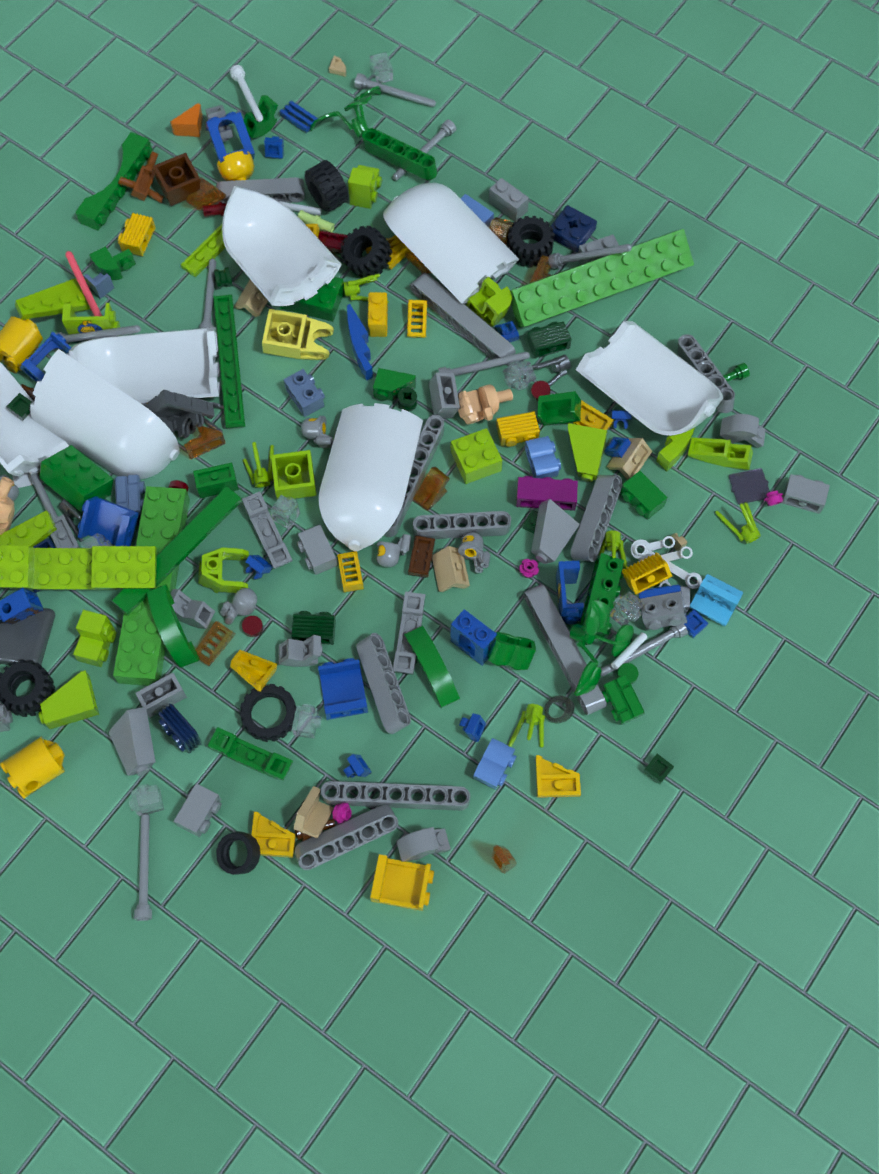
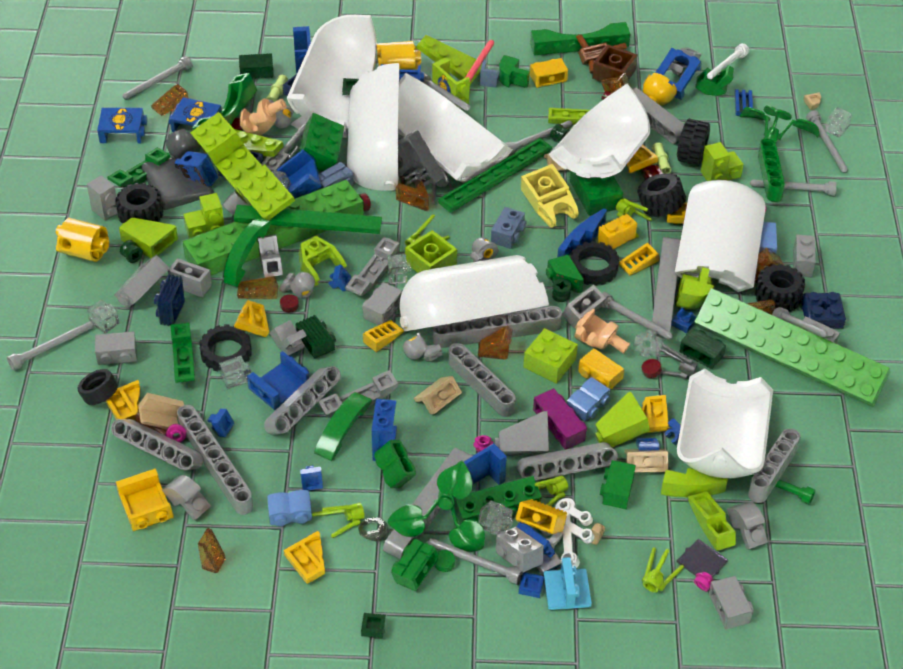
camera: 55 degrees right, 20 degrees down
orange slope [170,103,203,137] -> none
green panel [193,462,239,499] -> none
blue tile [264,136,284,159] -> none
white piece [280,201,322,216] -> none
reddish brown plate [408,536,435,578] -> none
light grey piece [458,532,491,573] -> none
green panel [537,391,581,426] -> none
white piece [611,632,647,670] -> none
none -> dark green wheel [120,240,143,263]
none -> light grey panel [222,190,248,216]
none -> black tyre [570,241,619,286]

